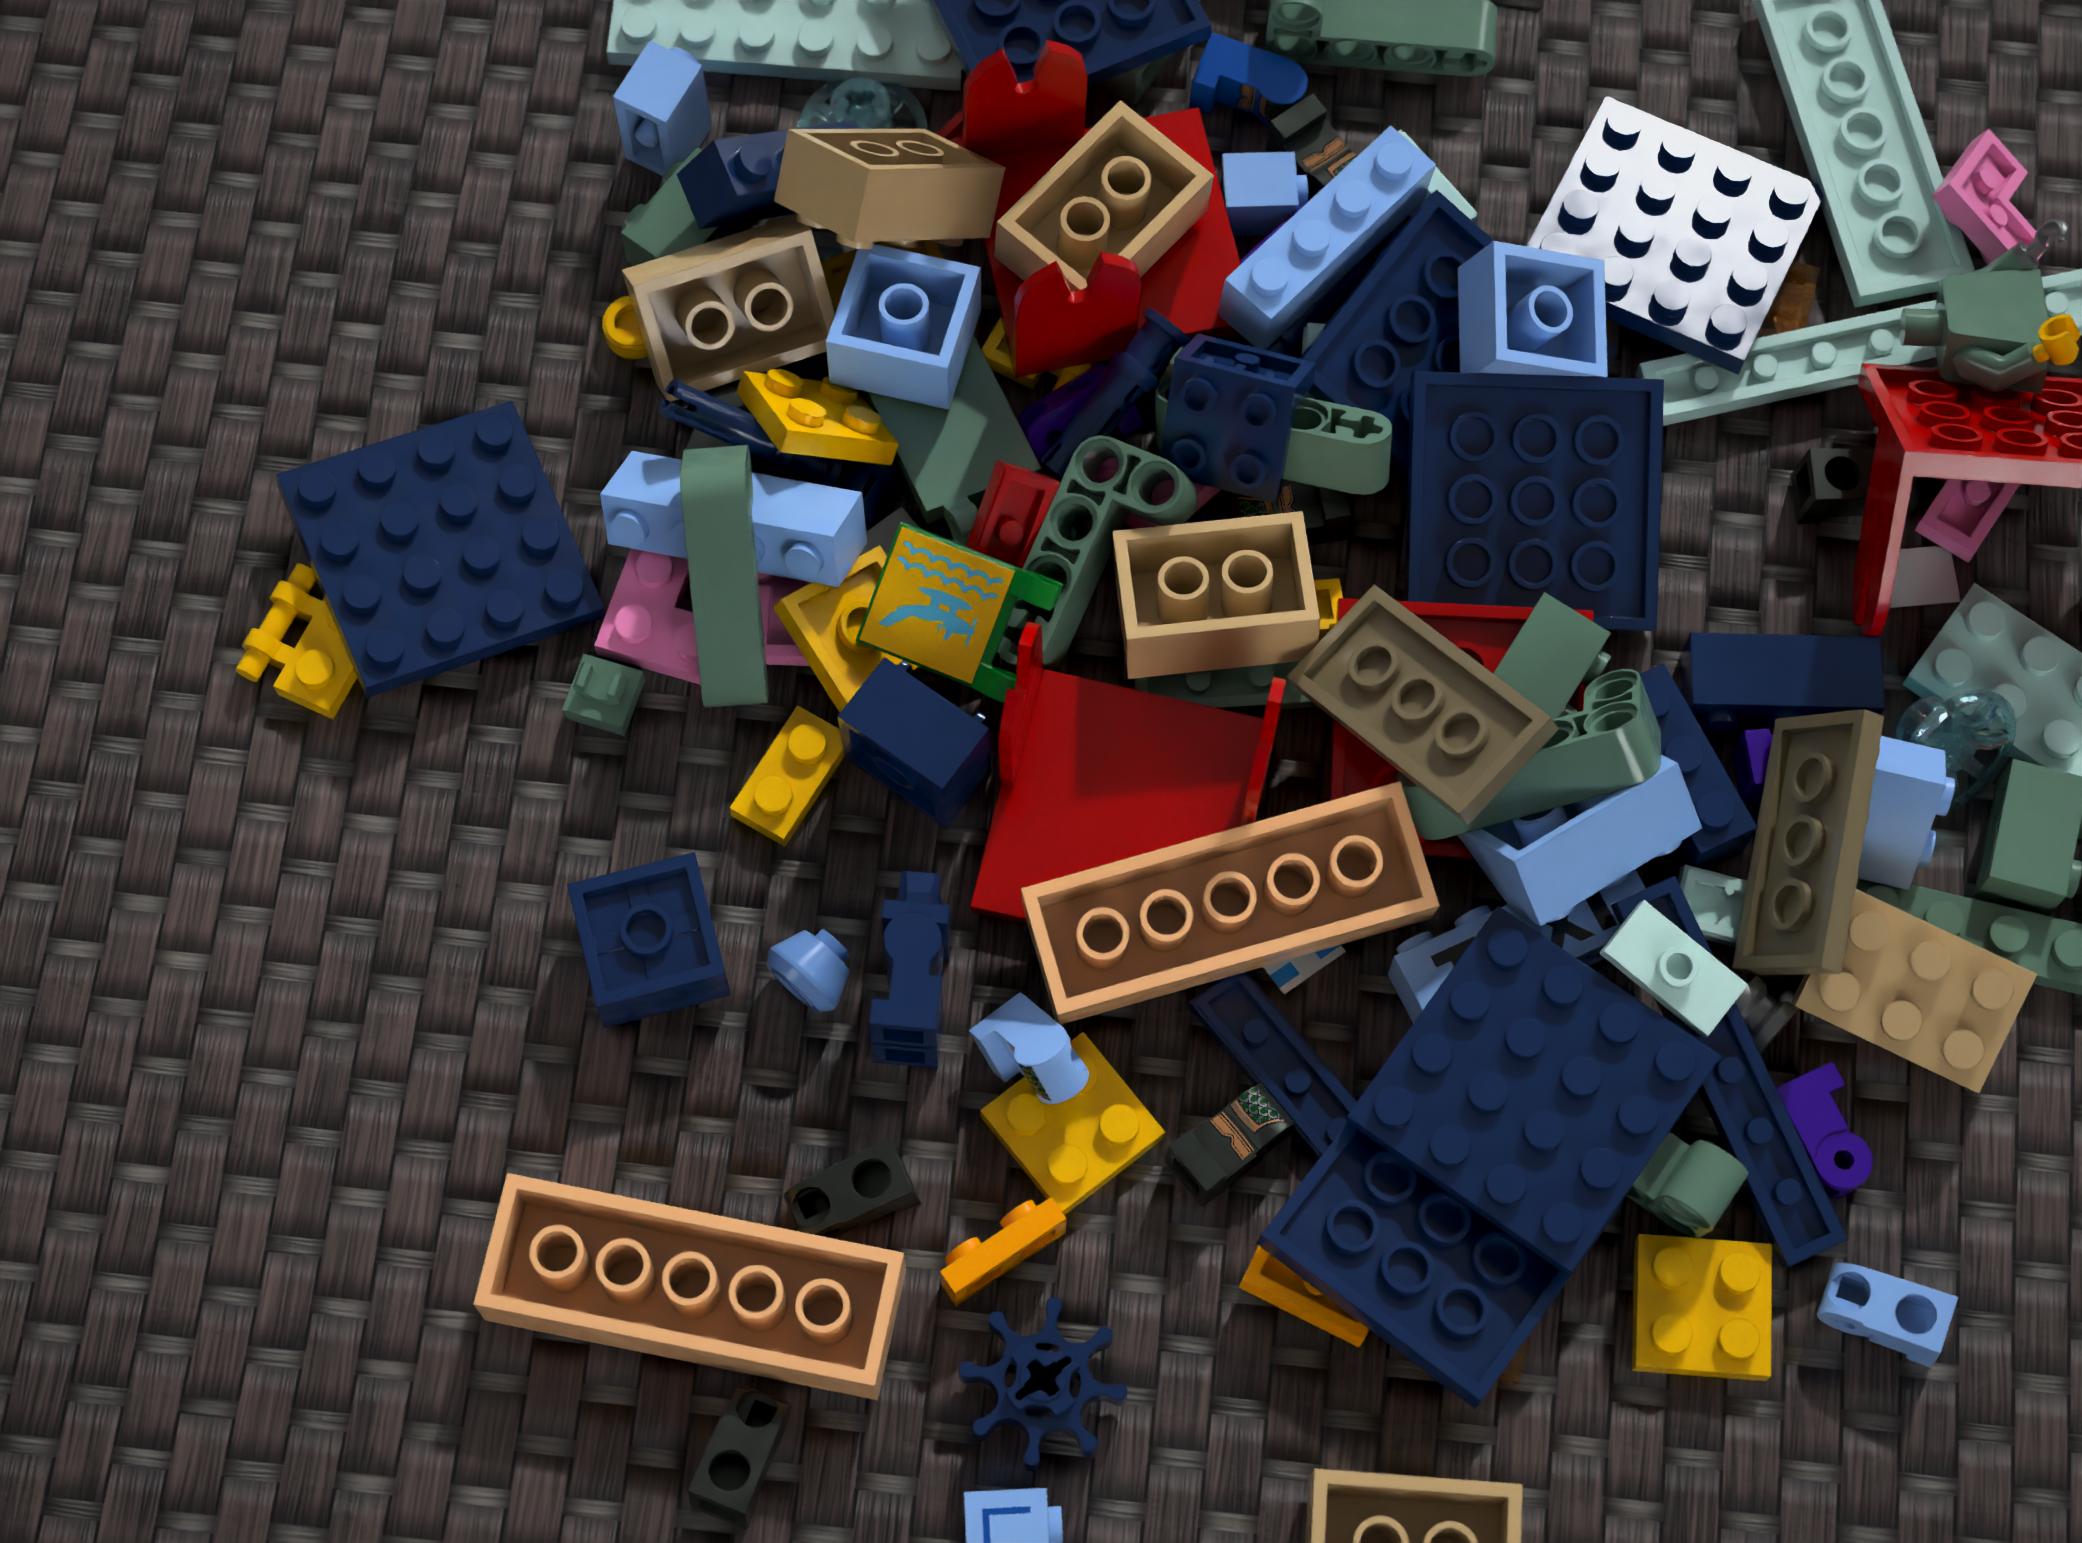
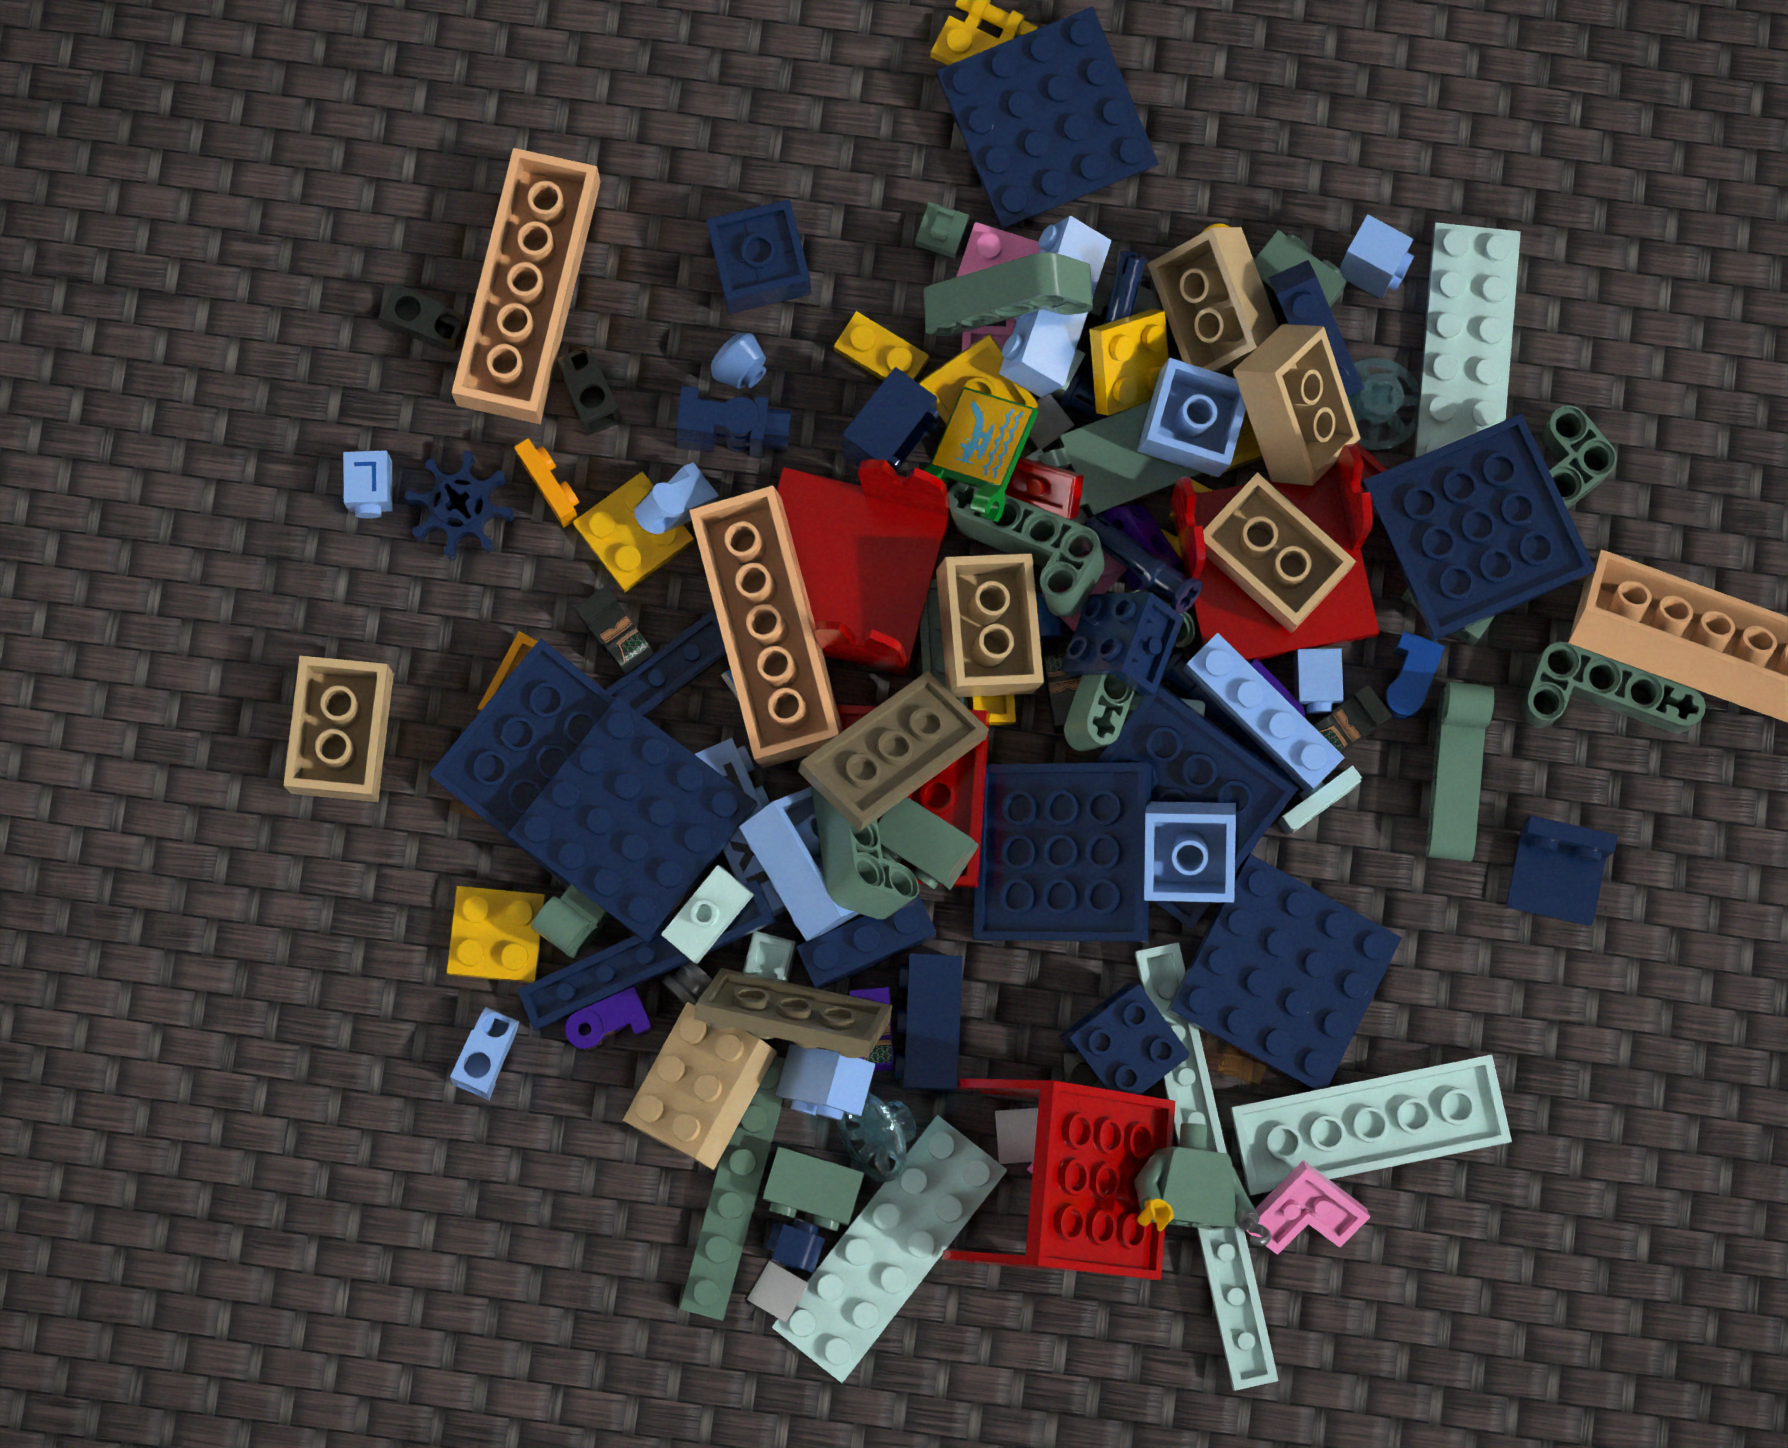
camera: 90 degrees right, 10 degrees up
none -> dark blue bracket [1058,983,1190,1095]

